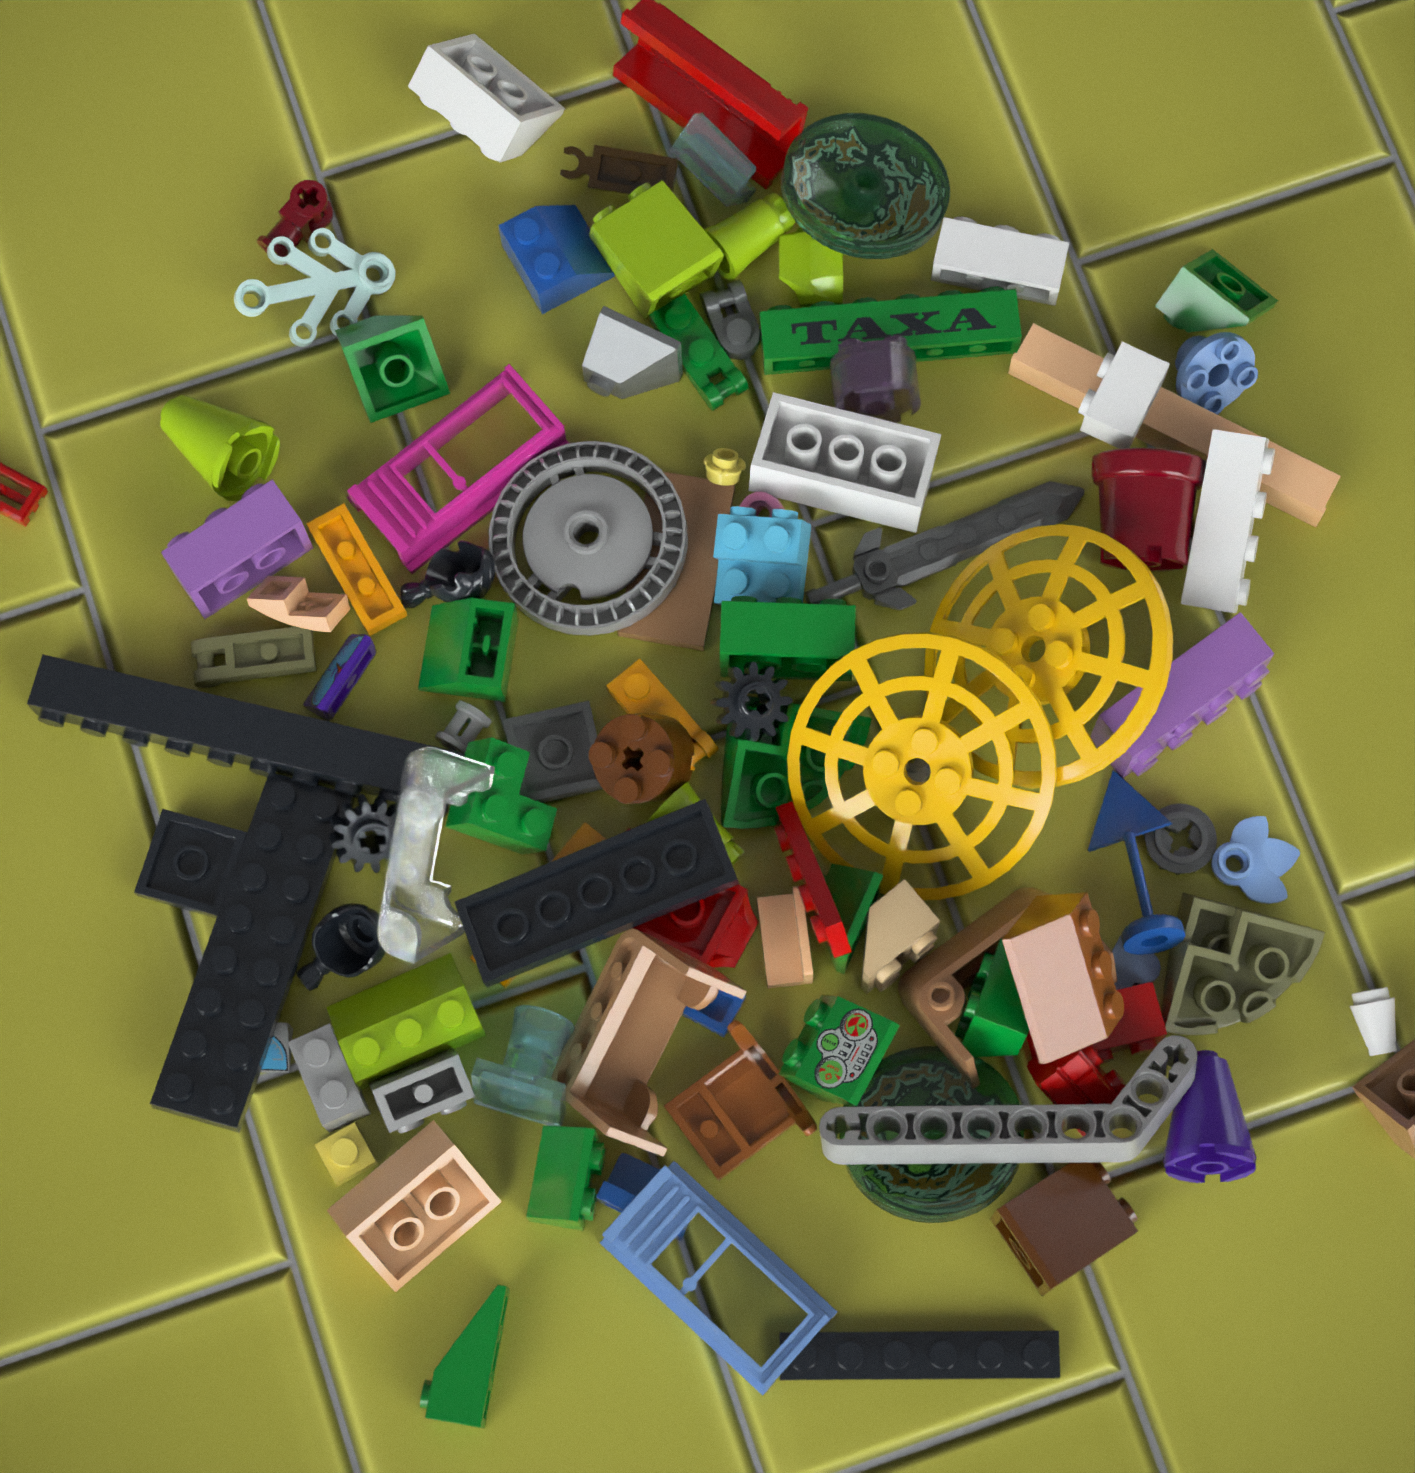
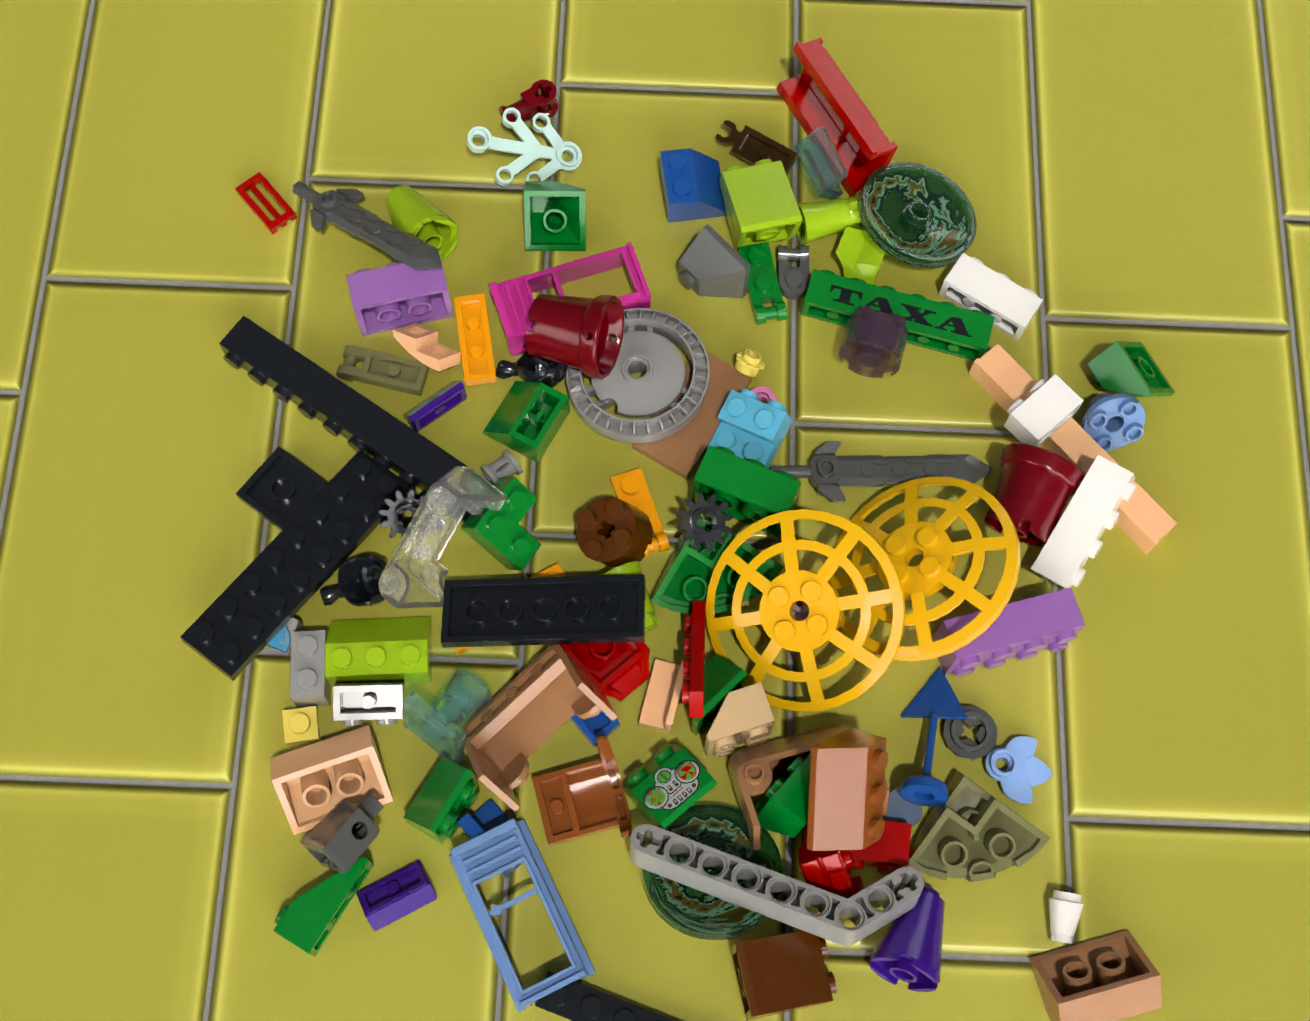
camera: 15 degrees right, 5 degrees down
white slope [408,34,565,163] -> none
dark grey plate [503,701,603,803] -> none
white slope [749,392,941,533] -> none
none -> dark grey sword [293,181,442,270]
none -> dark grey torso [300,794,384,874]
none -> dark purple slope [356,860,437,931]
none -> dark red piece [525,294,624,380]

